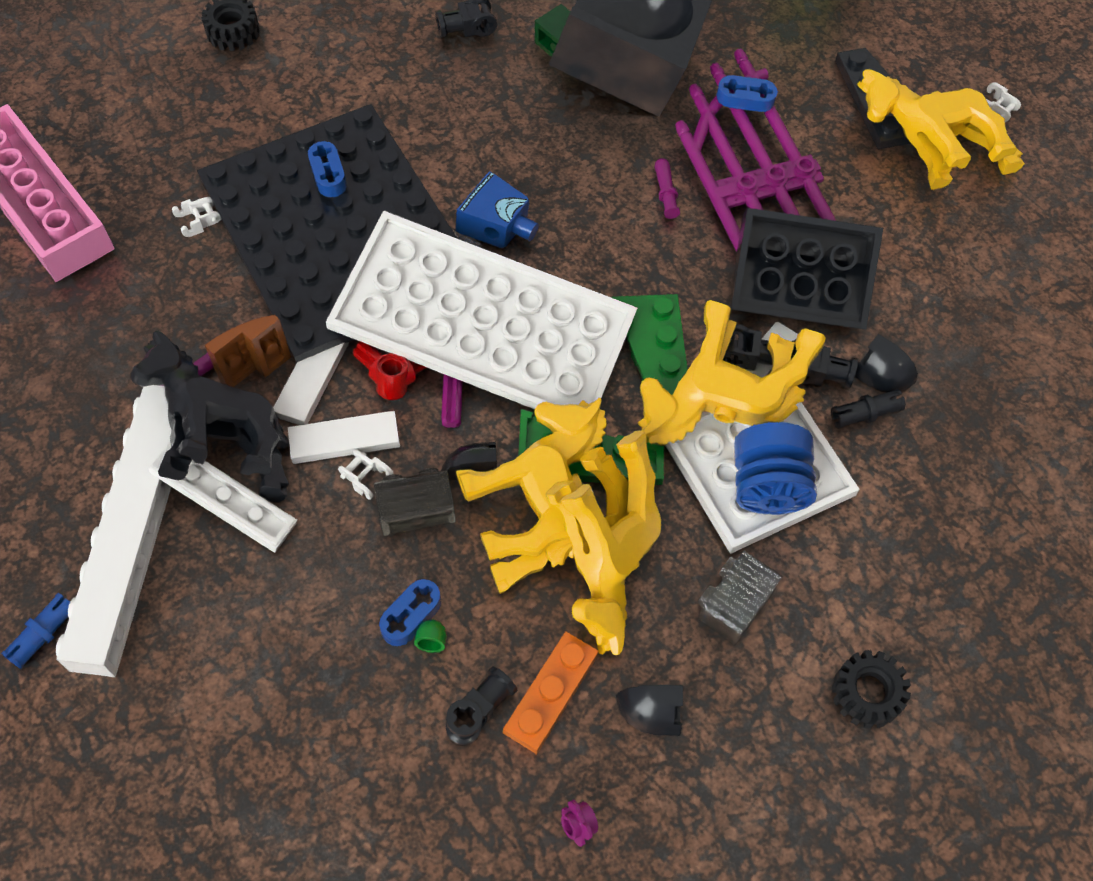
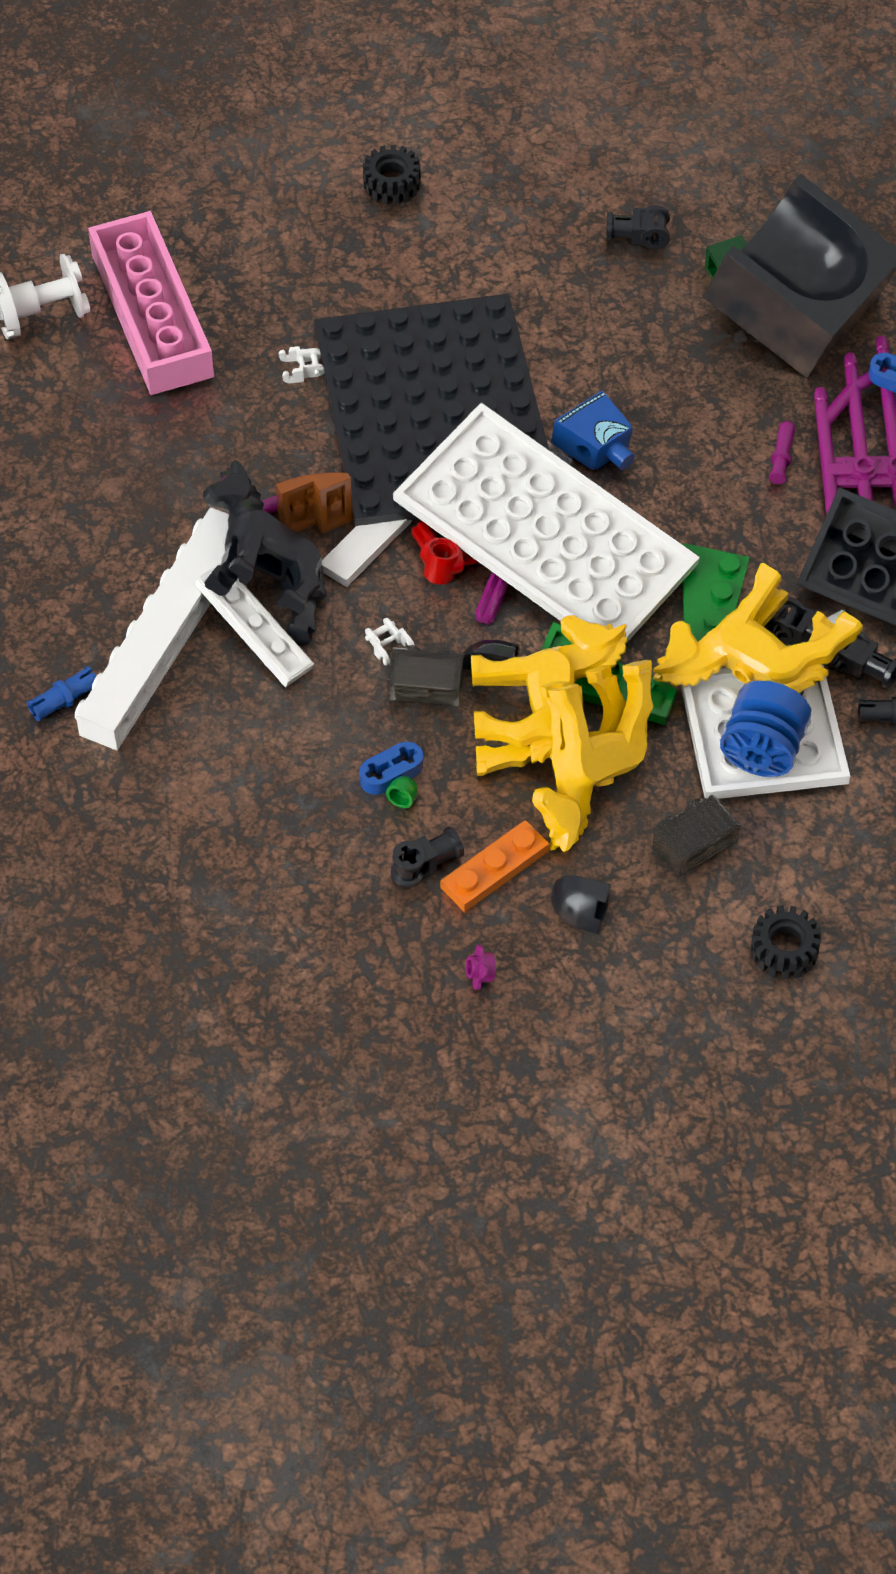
camera: 20 degrees right, 5 degrees down
white tile [288,411,400,464] -> none
blue beam [308,141,347,197] -> none

